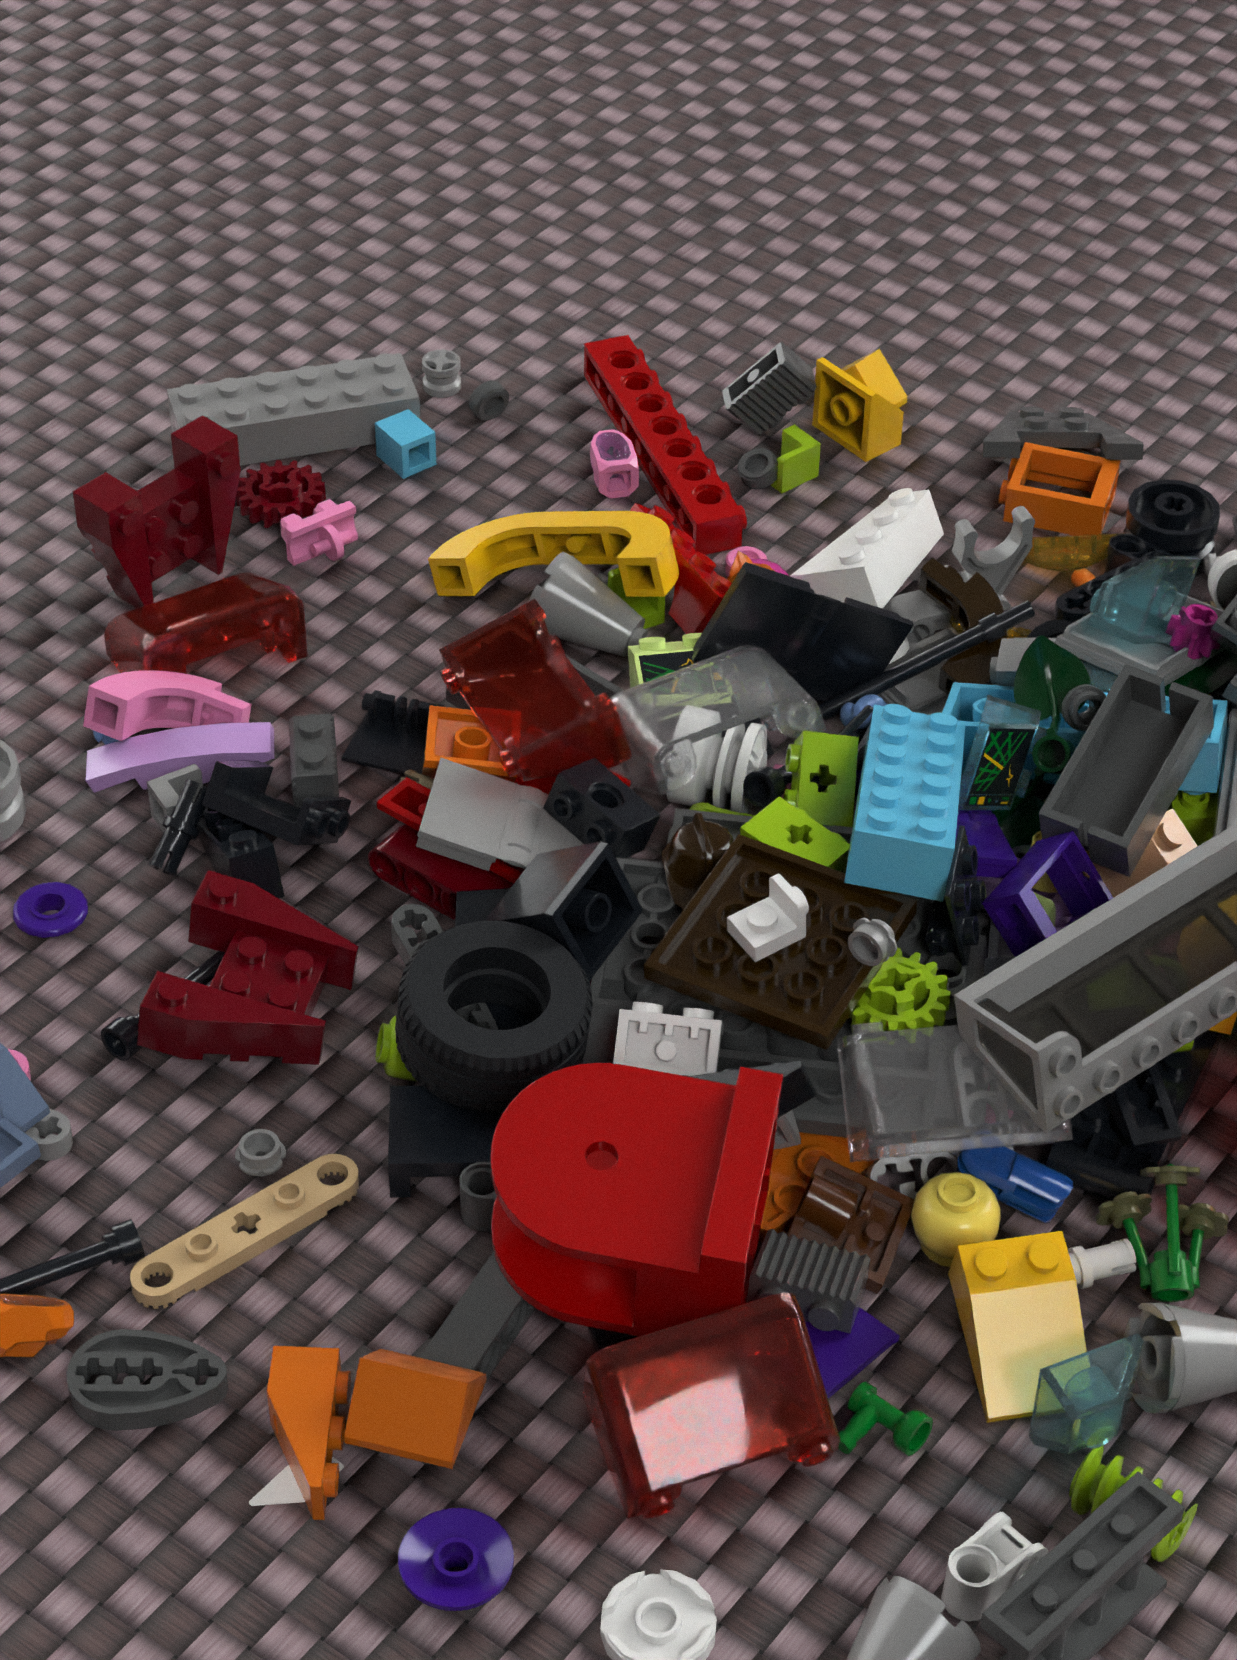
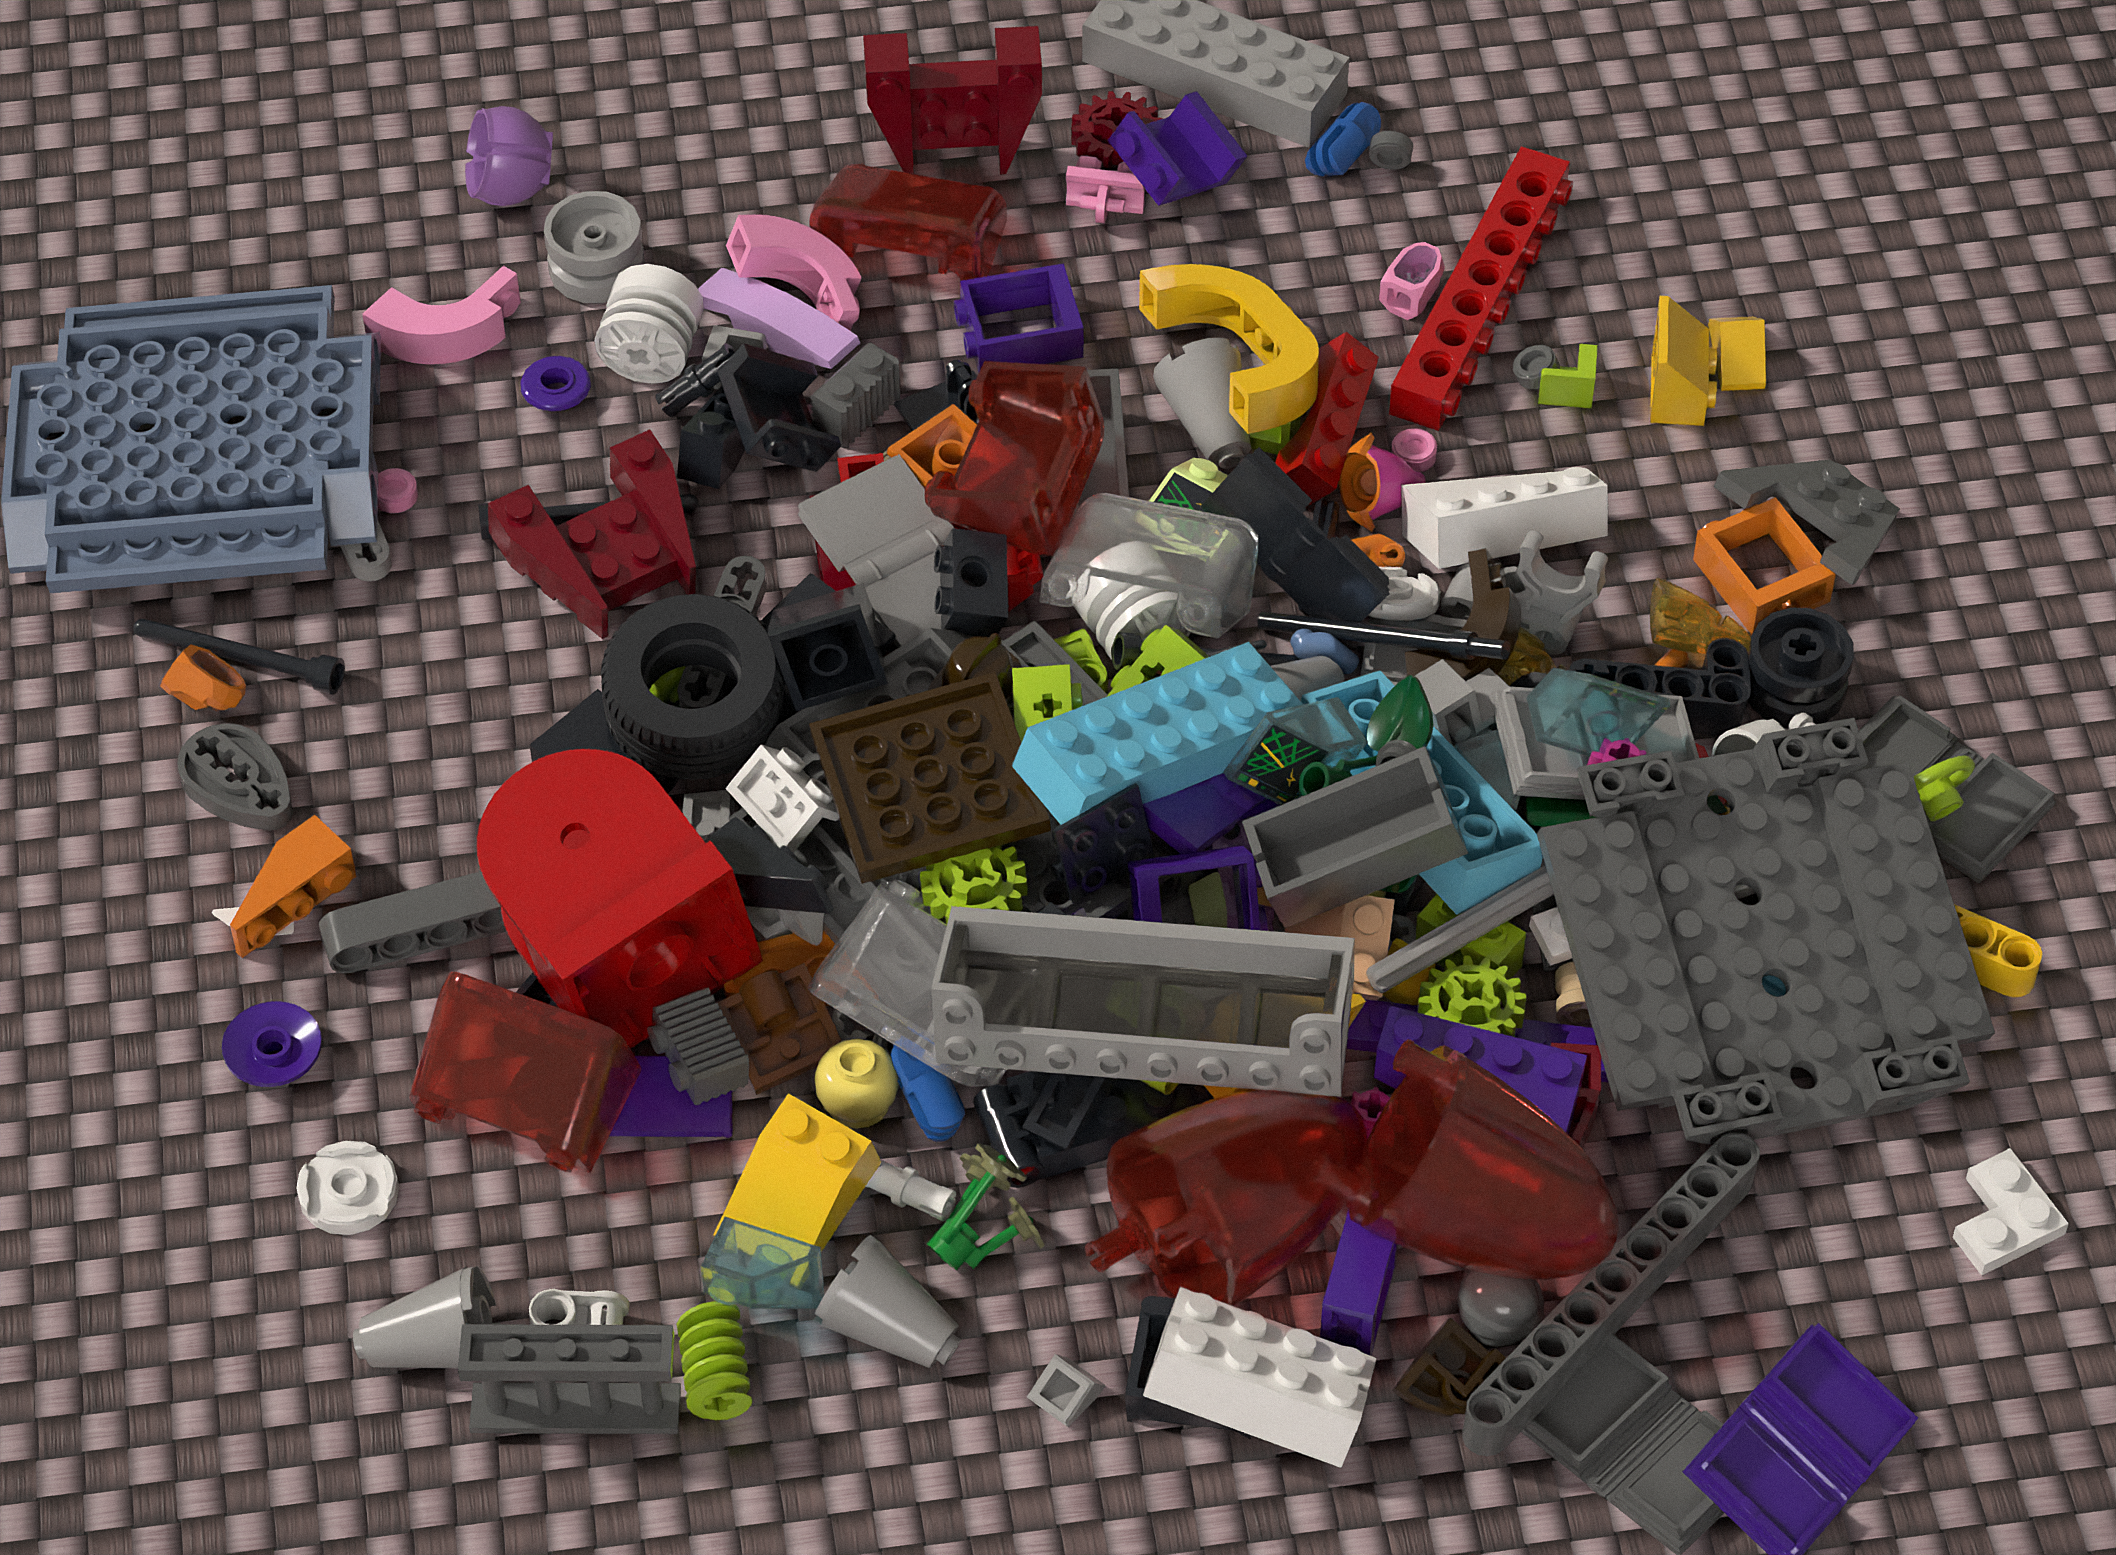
camera: 45 degrees right, 10 degrees up
tan piece [130,1154,359,1309] -> none
light grey plate [235,1129,286,1176] -> none
orange slope [344,1349,487,1469] -> none
medium azure brick [375,409,437,479] -> none
light grey wheel [422,349,461,398] -> none
dark grey brick [722,342,817,436] -> none
white bracket [727,873,809,962] -> none
green piece [832,1381,933,1456] -> none
light grey plate [848,918,897,966] -> none
none -> white wheel [595,264,704,384]
none -> dark purple window [954,263,1084,375]
none -> dark purple panel [1108,91,1247,206]
none -> blue arm [1305,102,1381,176]

